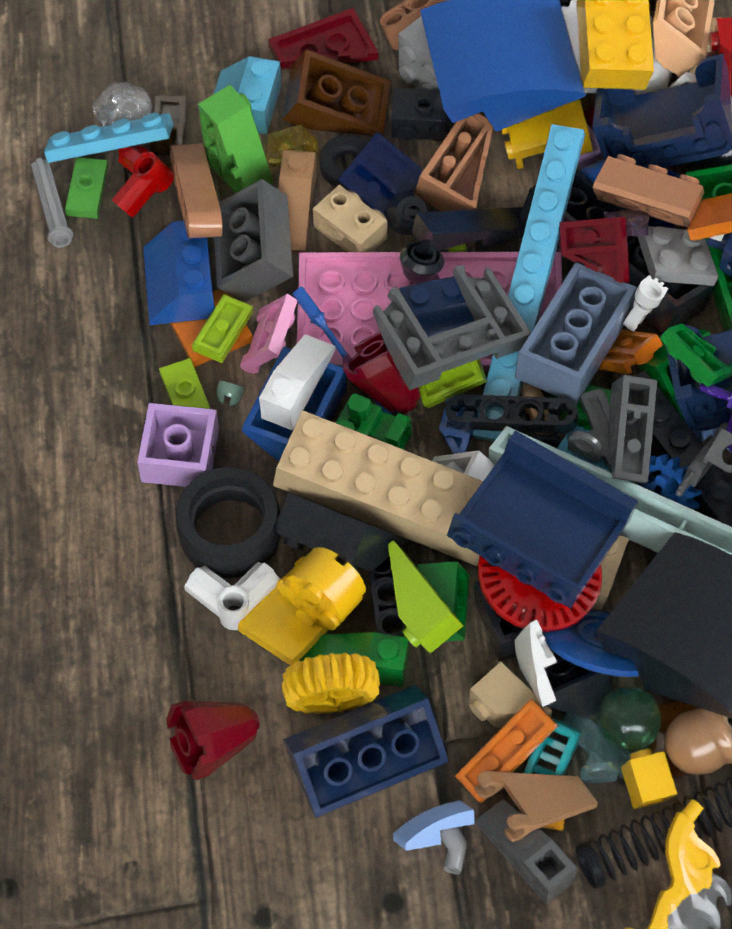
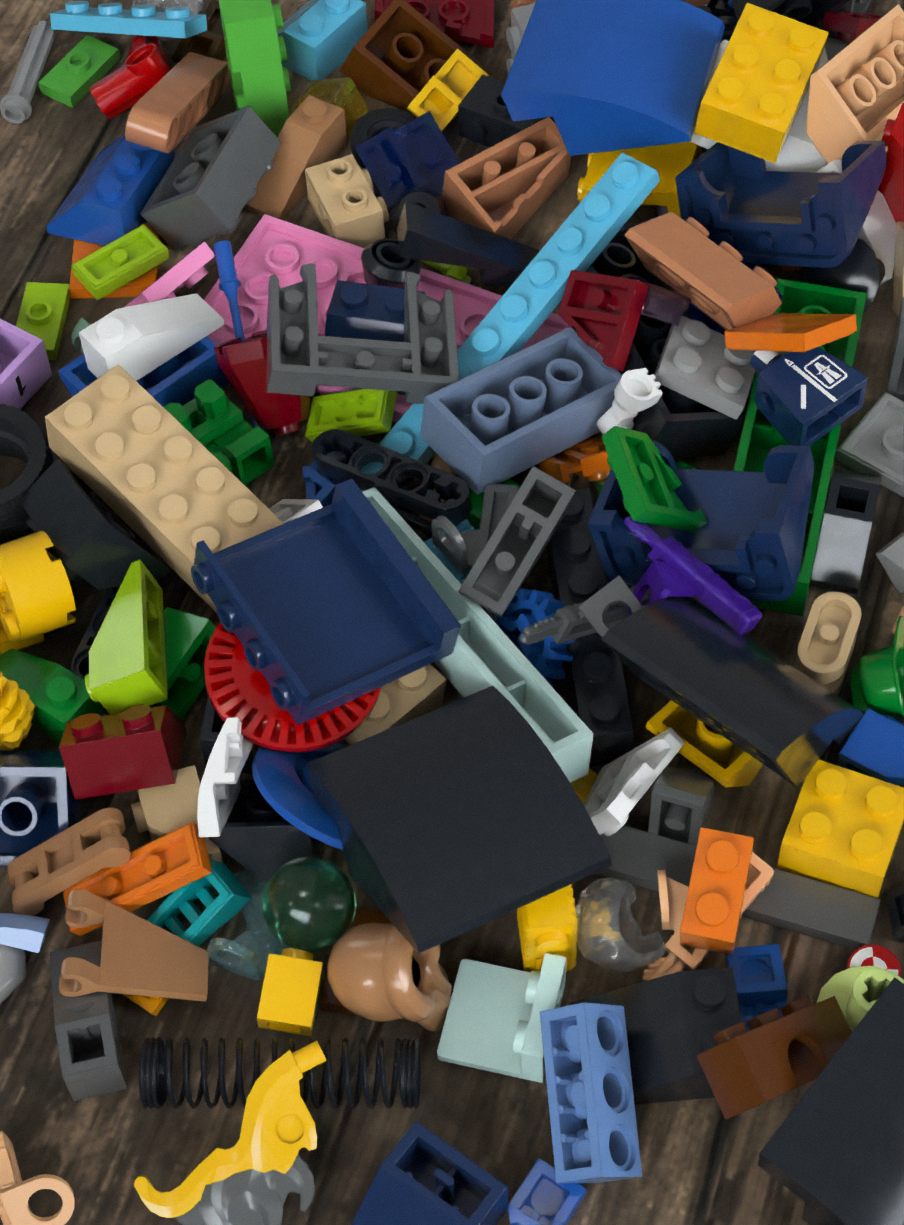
camera: 25 degrees right, 5 degrees down
none -> medium nougat plate [7,807,131,916]
none -> dark red slope [59,705,187,800]
none -> yellow slope [407,48,489,135]

